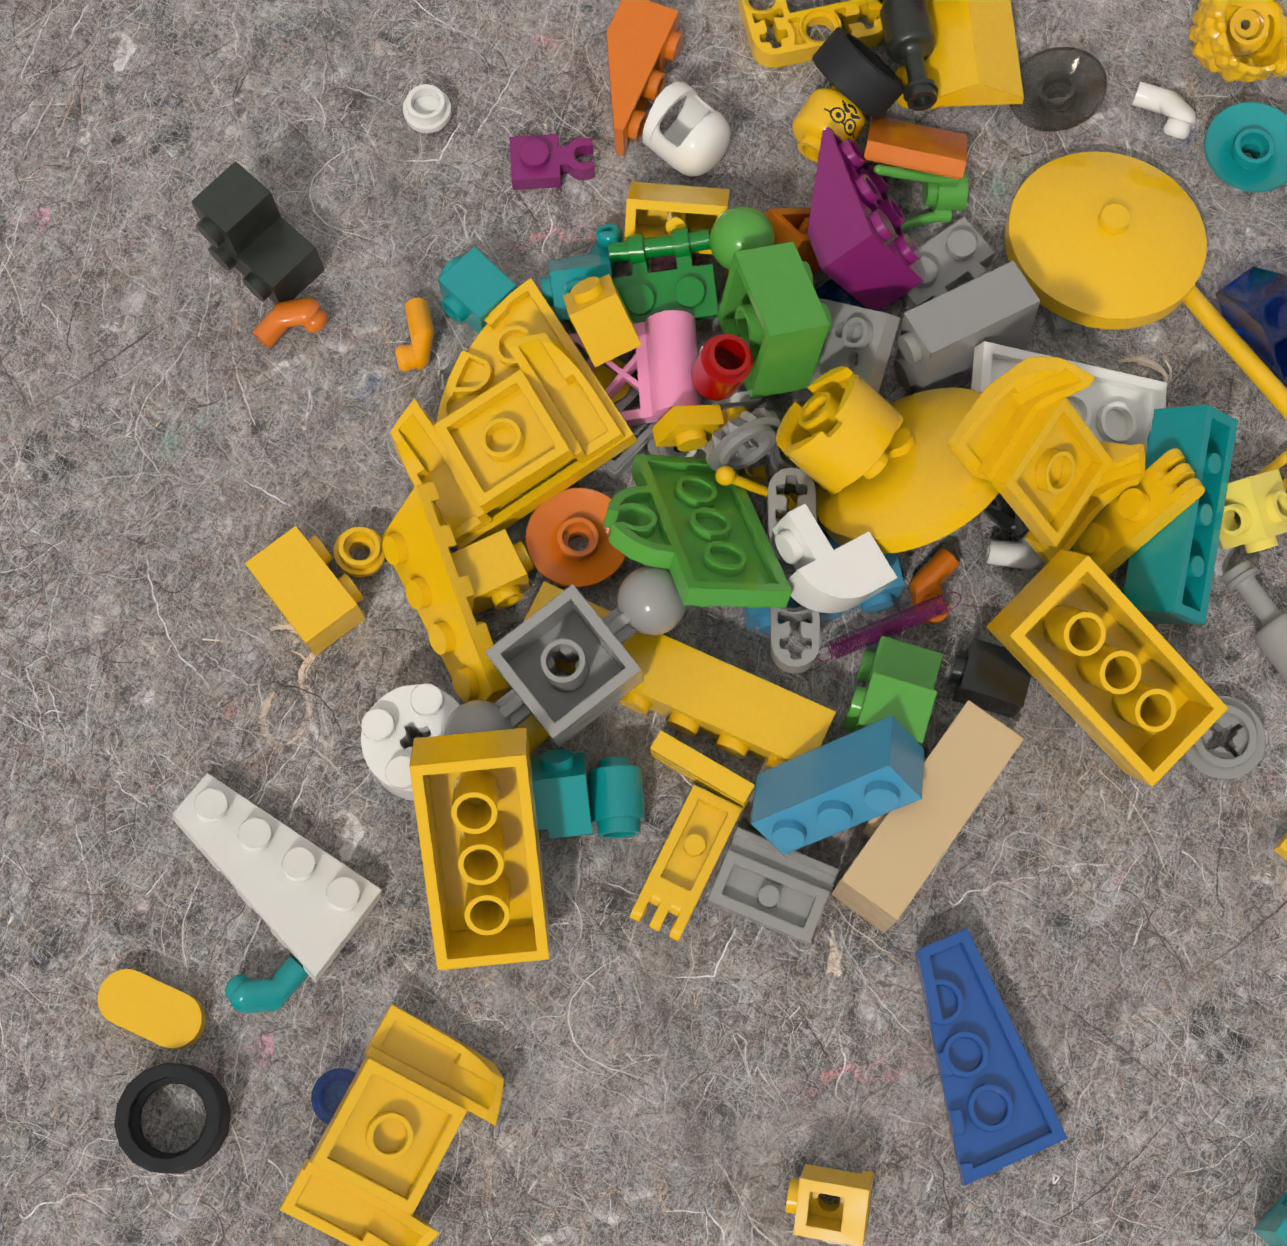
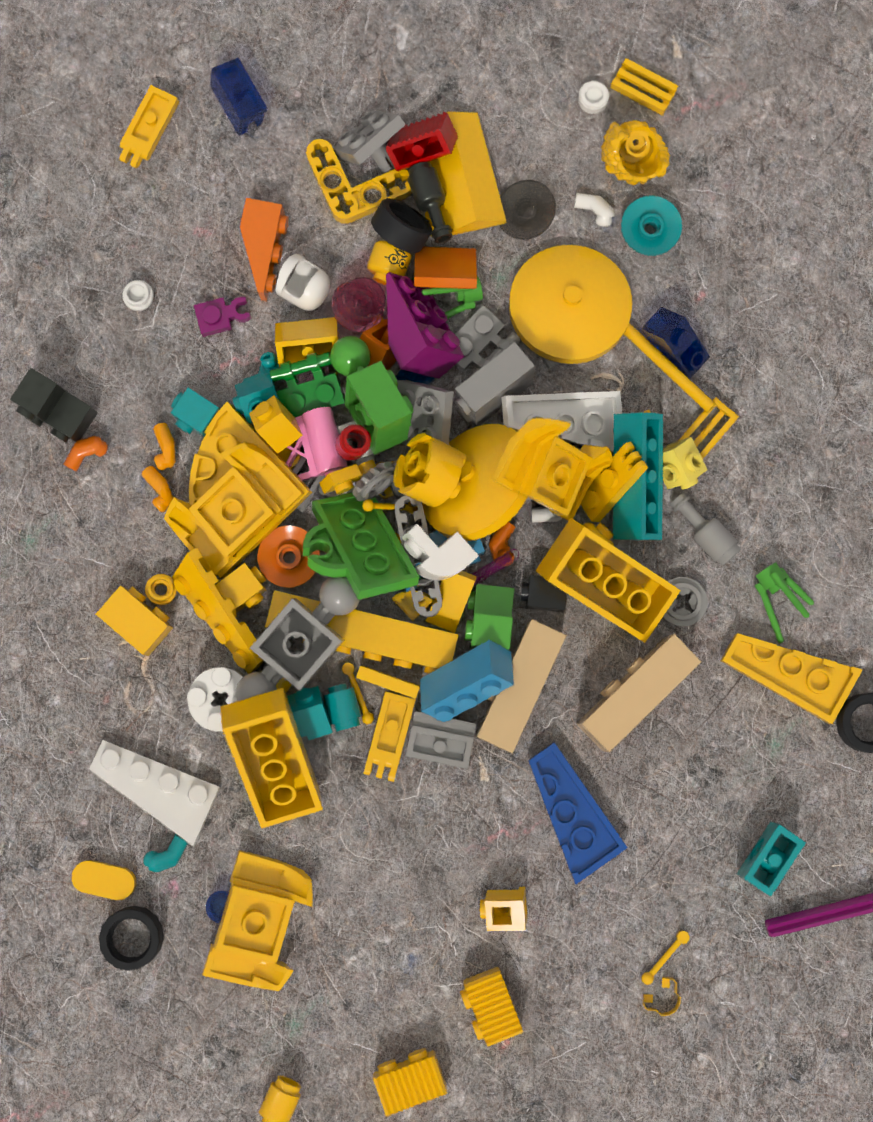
camera: 15 degrees left, 10 degrees up
none -> light orange arm [141,466,174,512]
none -> clear pink piece [331,277,386,333]
none -> yellow hinge [342,663,374,725]
none -> yellow tile [391,590,434,621]
none -> yellow tile [426,571,477,633]
none -> tan brick [576,634,701,752]

